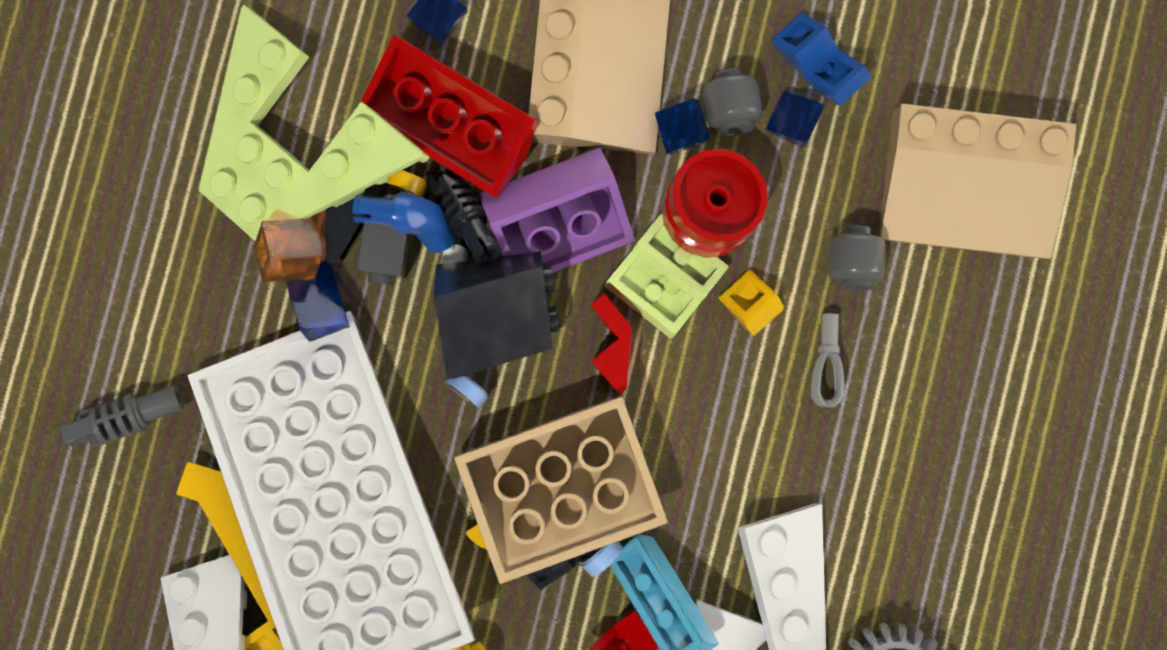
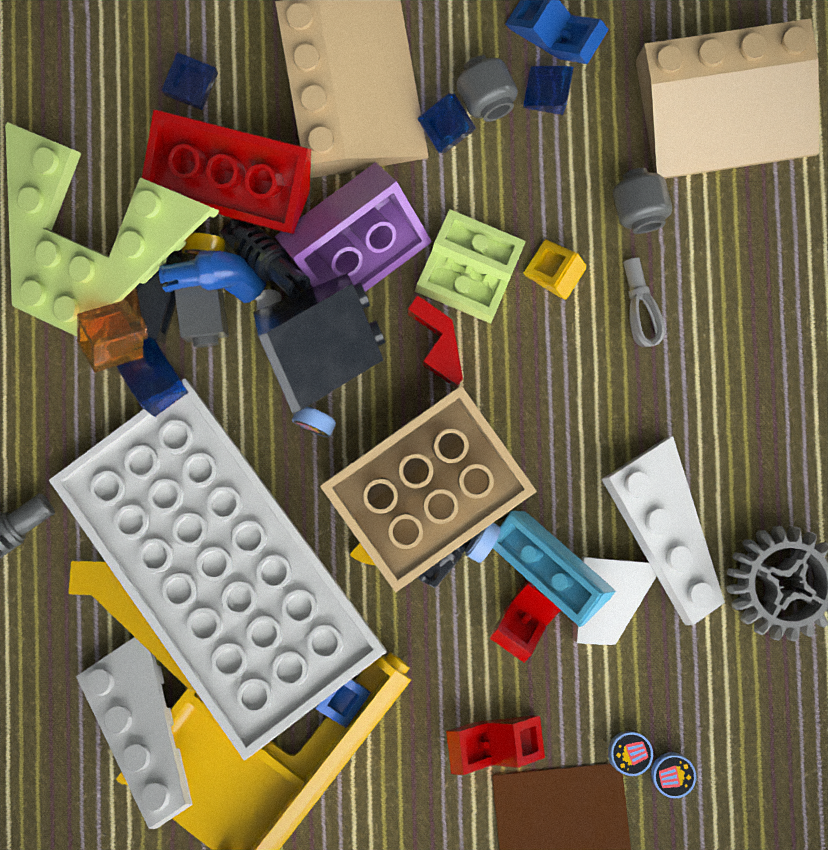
camera: 20 degrees left, 0 degrees up
red wheel [661,149,768,258] -> none

